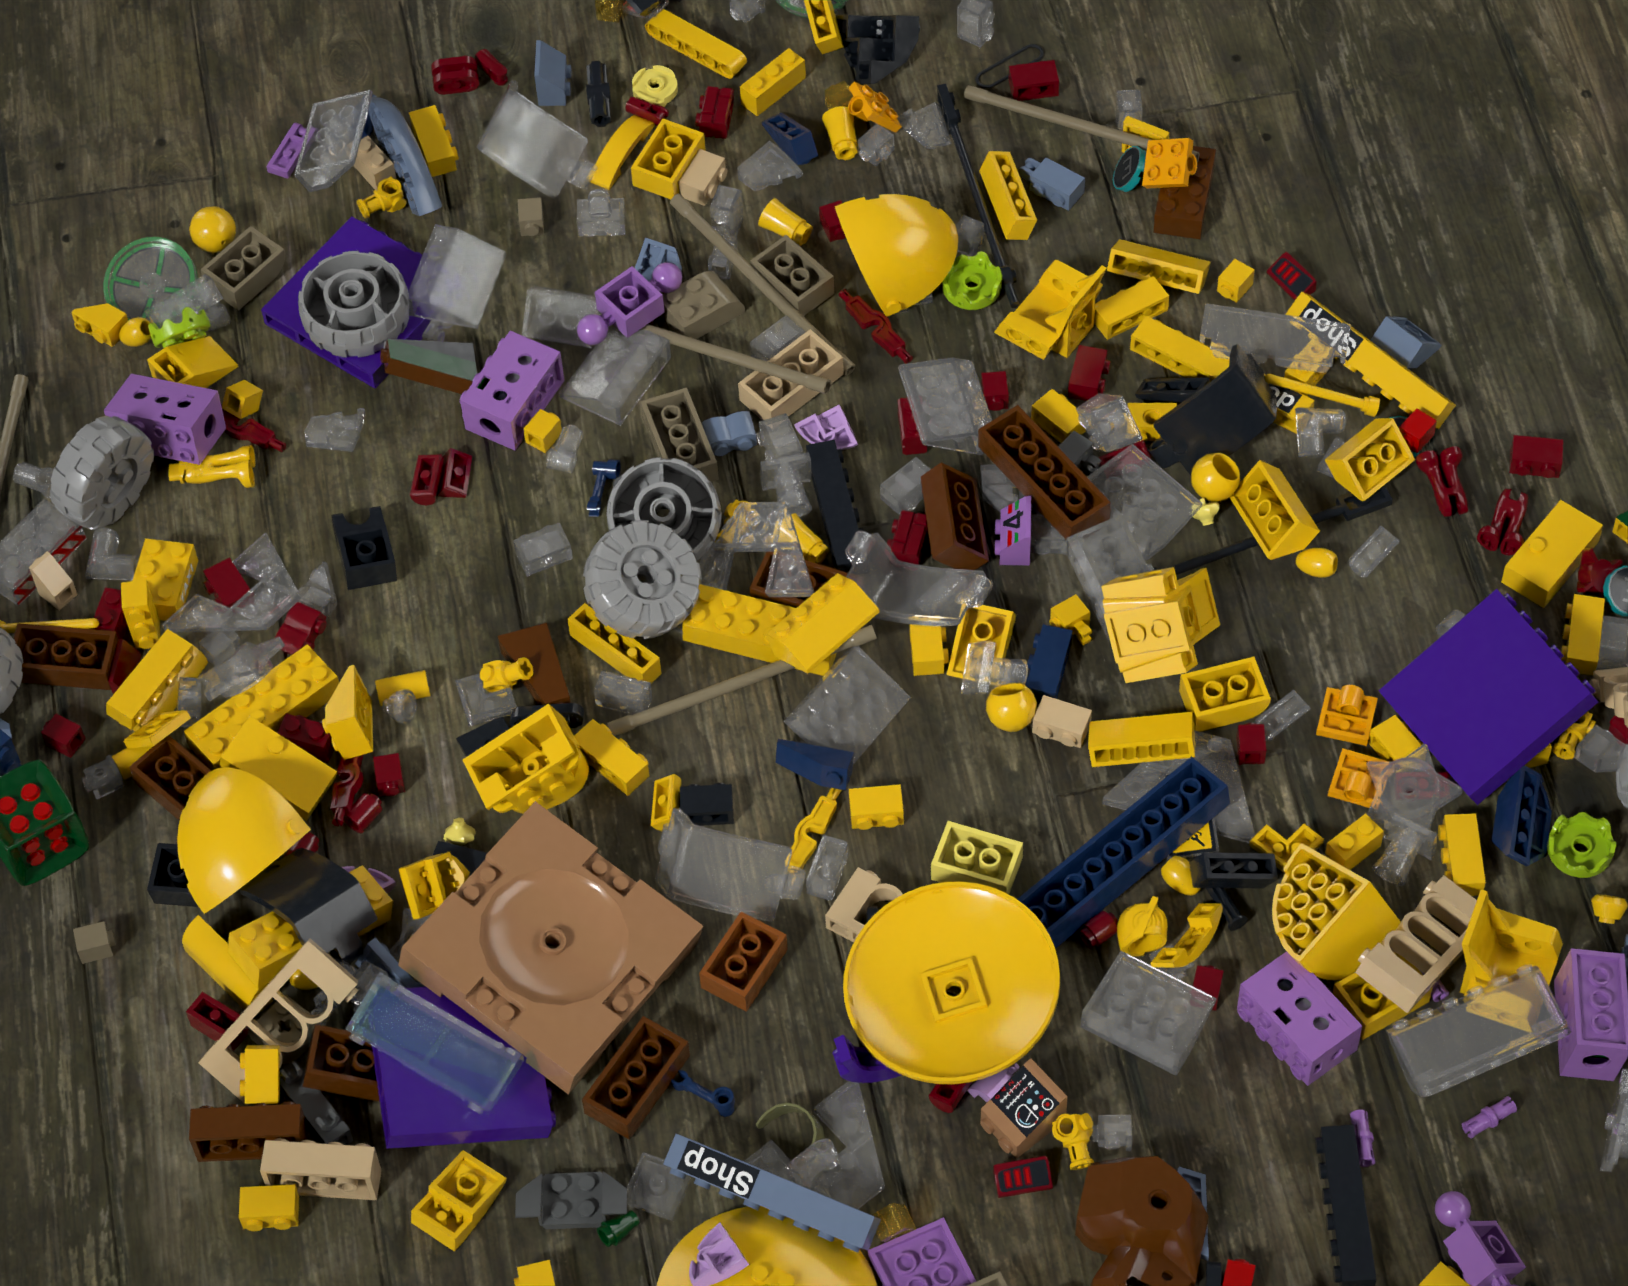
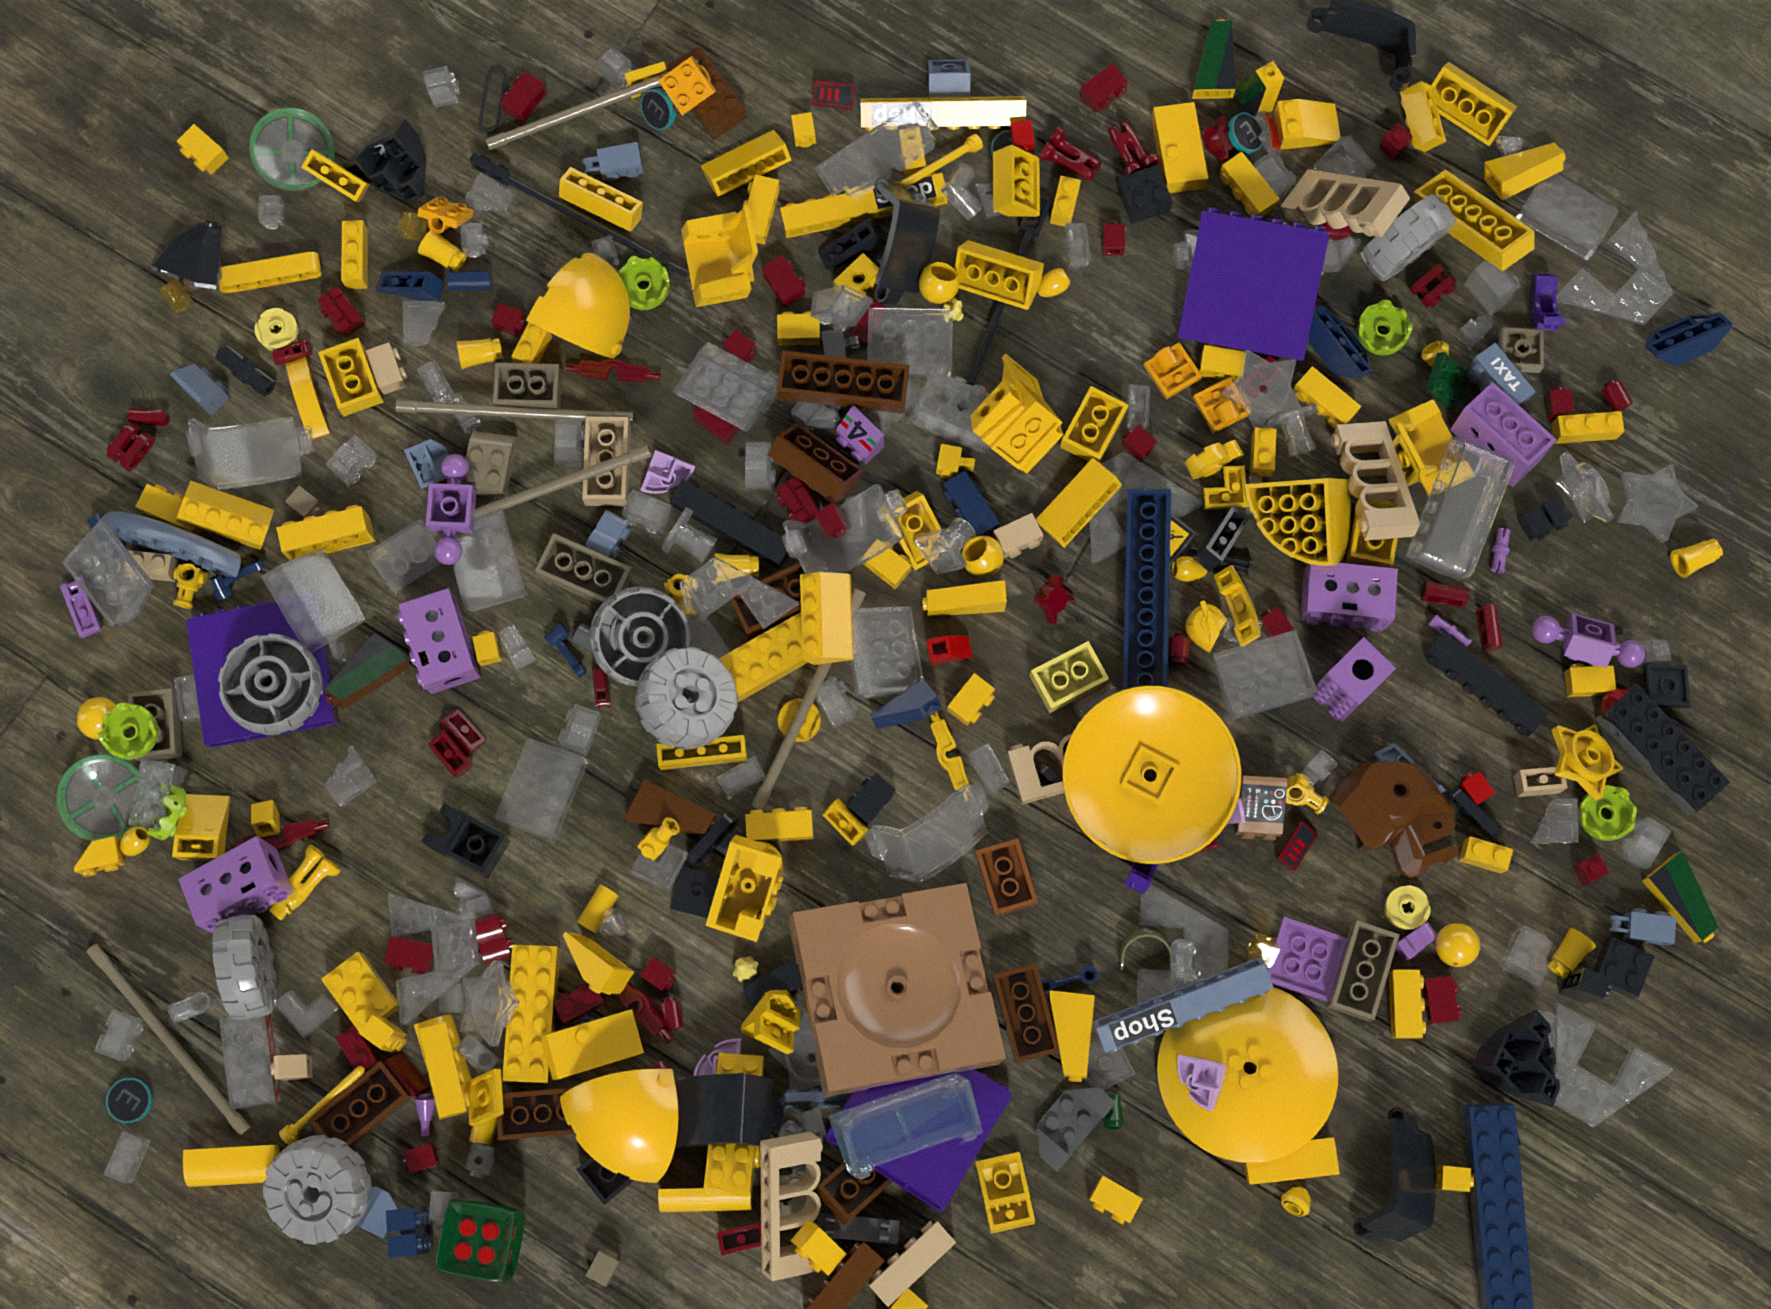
camera: 50 degrees left, 20 degrees up
none -> lime plate [98,703,159,760]
none -> clear brick [173,675,200,722]
none -> yellow slope [176,481,274,550]
none -> dark blue brick [209,557,265,600]
none -> yellow brick [276,505,376,563]
none -> medium lavender cone [414,1093,435,1136]
none -> dark blue brick [447,271,493,291]
none -> clear slope [494,738,588,843]
none -> yellow brick [511,322,552,364]
none -> dark red bar [592,669,611,710]
none -> yellow tile [777,698,821,742]
none -> dark red brick [815,503,851,539]
none -> clear brick [816,677,858,729]
none -> yellow slope [922,580,1007,617]
none -> red slope [926,635,973,666]
none -> dark red piece [1033,574,1075,624]
none -> yellow slope [1049,991,1095,1082]
none -> yellow brick [1050,176,1081,228]
none -> dark red brick [1102,222,1125,256]
none -> black brick [1117,165,1173,224]
none -> yellow piece [1184,440,1244,479]
none -> medium lavender piece [1311,637,1396,722]
none -> dark red brick [1421,581,1470,608]
none -> dark green plate [1426,352,1466,410]
none -> dark red brick [1476,604,1503,651]
none -> black piece [1517,495,1573,542]

